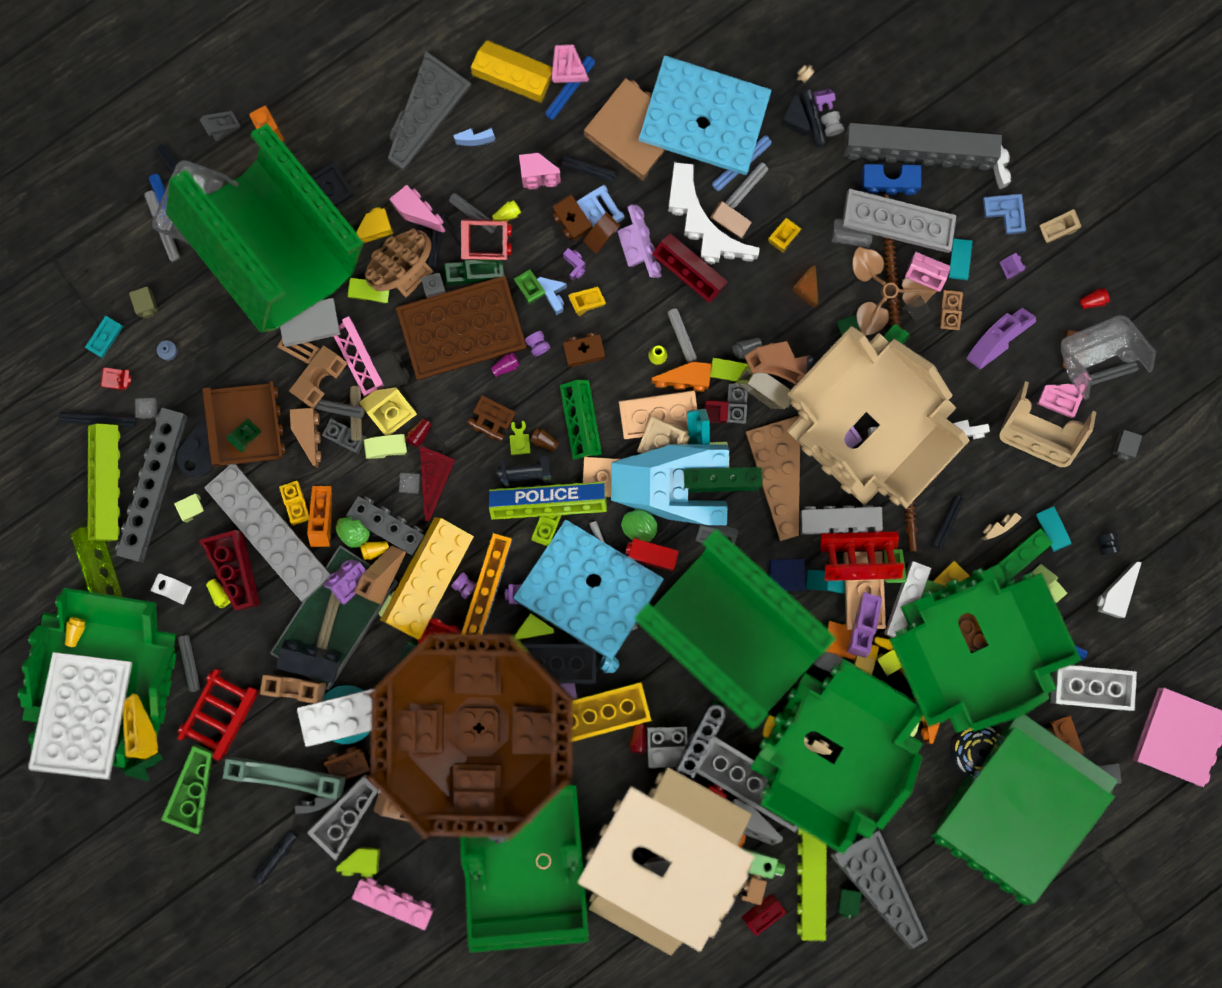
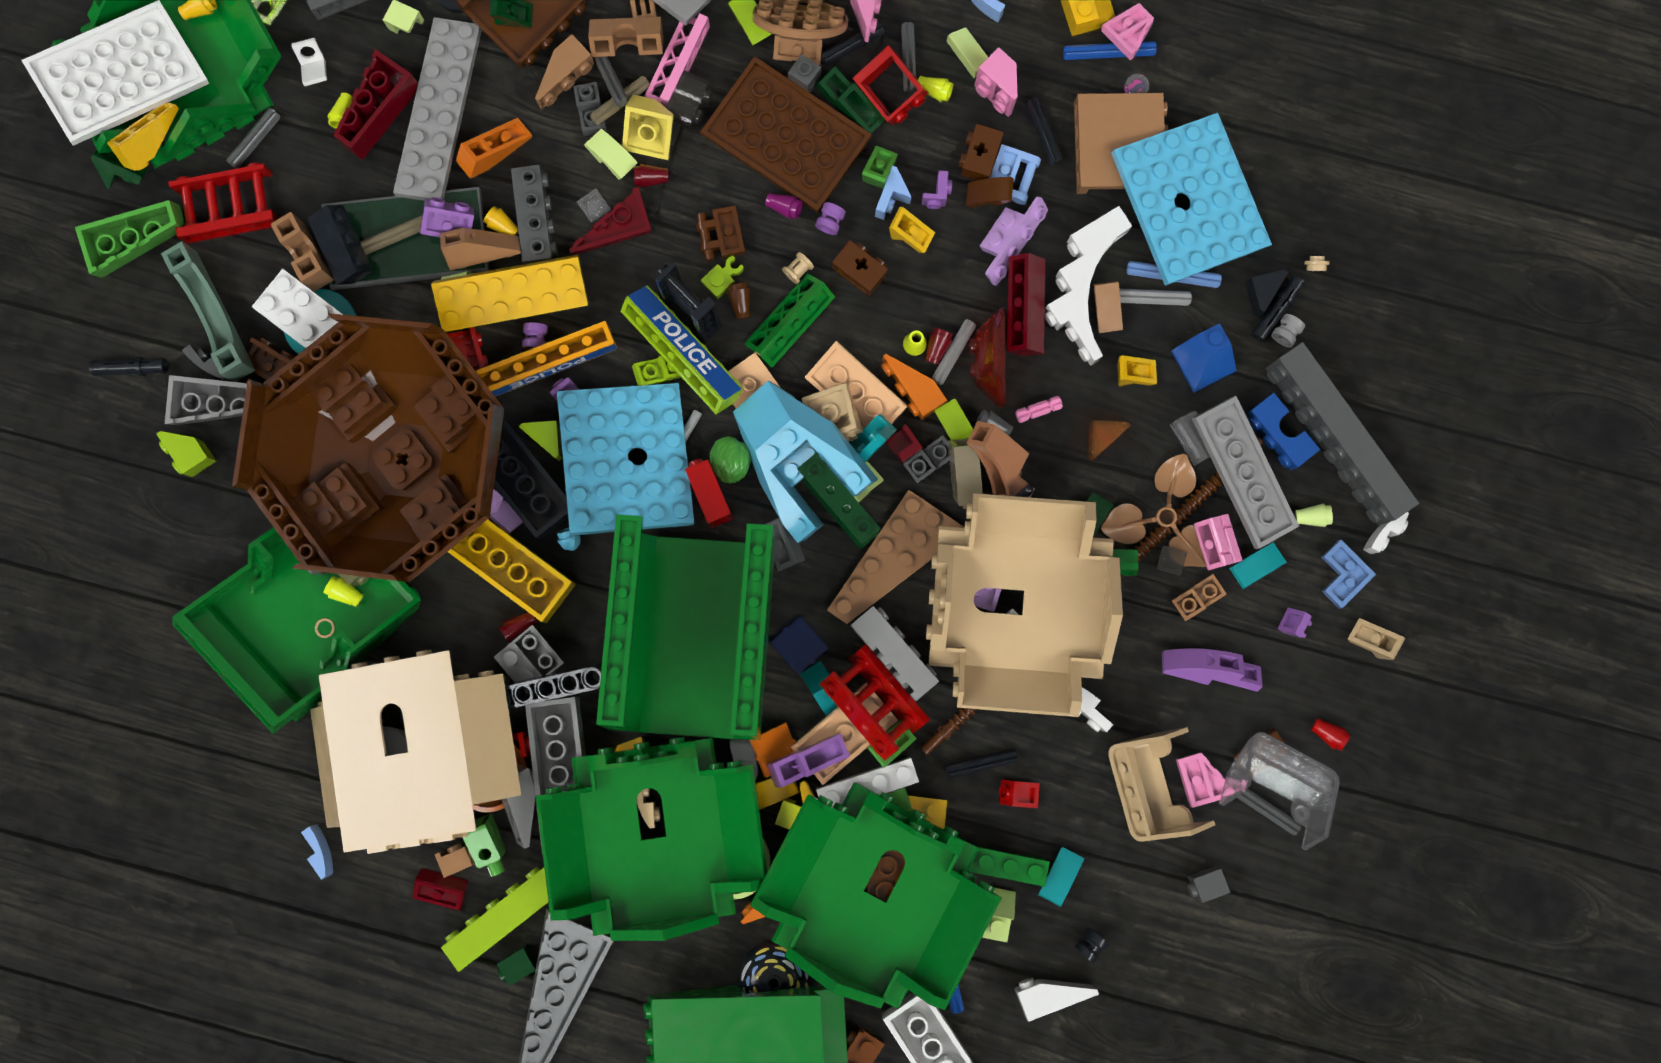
camera: 50 degrees right, 0 degrees up
yellow slope [279,481,309,525] -> none
bright green hair [336,516,370,548] -> none
bright pink brick [352,877,435,930] -> none
medium lavender tile [812,89,835,111] -> none
tan slope [982,513,1022,540] -> none
none -> light blue slope [301,824,333,880]
none -> neon yellow cone [323,576,364,607]
none -> tan bush [782,252,814,284]
none -> dark red cone [925,328,953,365]
none -> yellowish green slope [947,27,988,78]
none -> clear red wedge [969,308,1006,408]
none -> red bracket [999,780,1040,808]
none -> bright pink axle [1015,396,1063,423]
none -> clear tile [1124,74,1149,93]
none -> blue slope [1171,323,1237,393]
none -> yellowish green cone [1295,503,1333,527]

